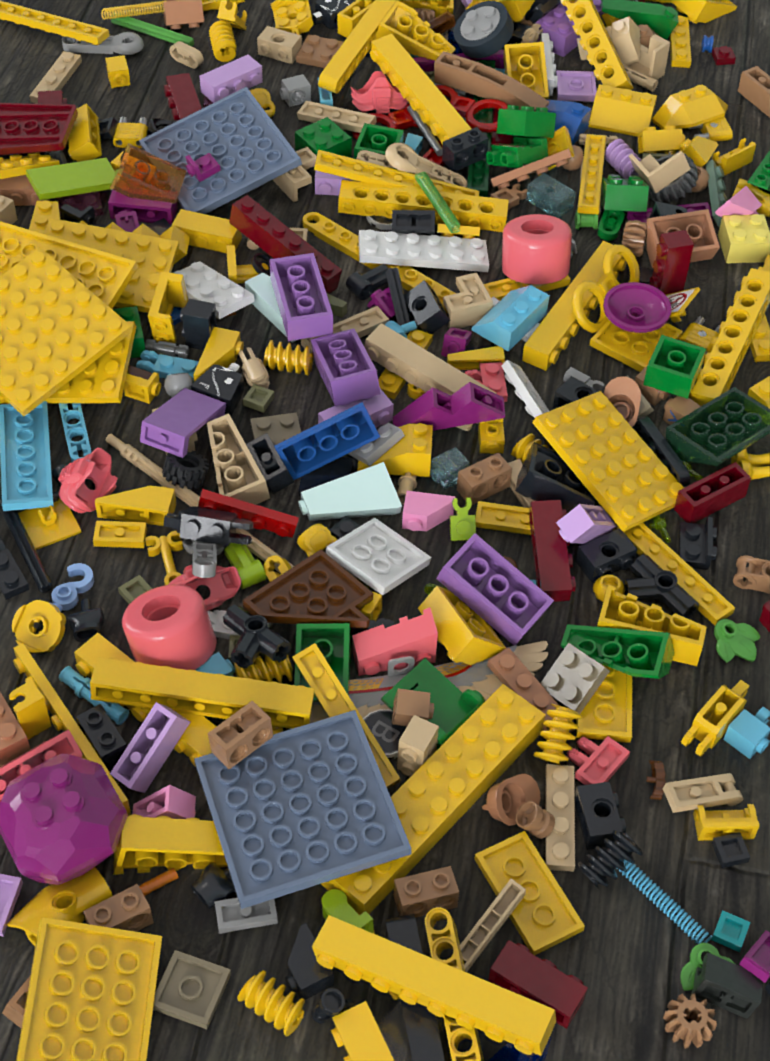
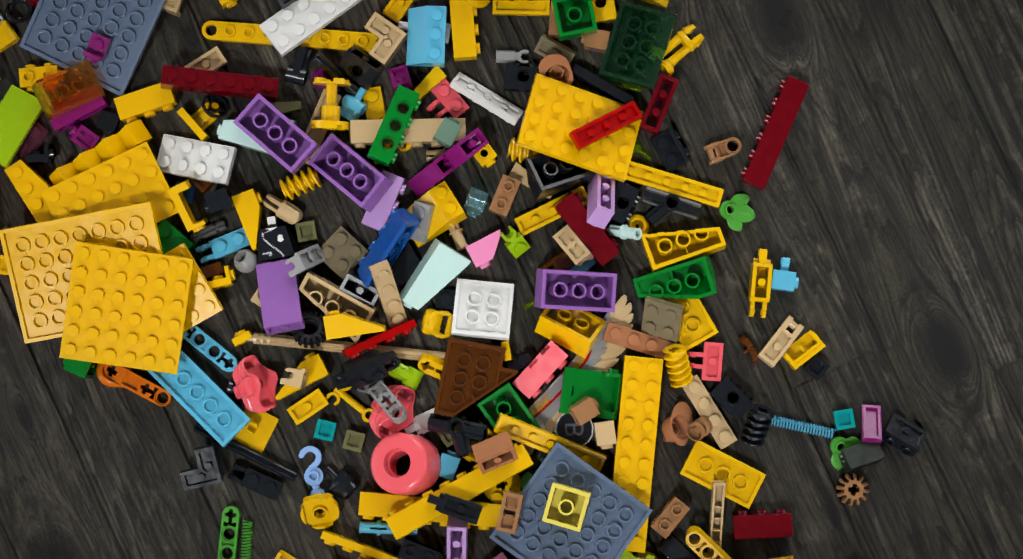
camera: 30 degrees left, 35 degrees up
none -> yellow plate [232,329,253,347]
none -> tan hinge [280,368,309,388]
none -> light grey hinge [285,243,326,278]
none -> yellow piece [311,77,351,130]
none -> teal plate [313,419,337,442]
none -> yellow slope [323,310,387,340]
none -> green brick [367,85,421,167]
none -> tan plate [369,259,408,328]
none -> black hinge [427,493,483,525]
none -> sand green brick [432,117,462,149]
none -> nougat brick [471,431,519,474]
none -> light yellow brick [542,482,591,532]
none -> tan hinge [552,225,594,267]
none -> red plate [569,100,643,151]
none -> light aqua axle [607,224,642,240]

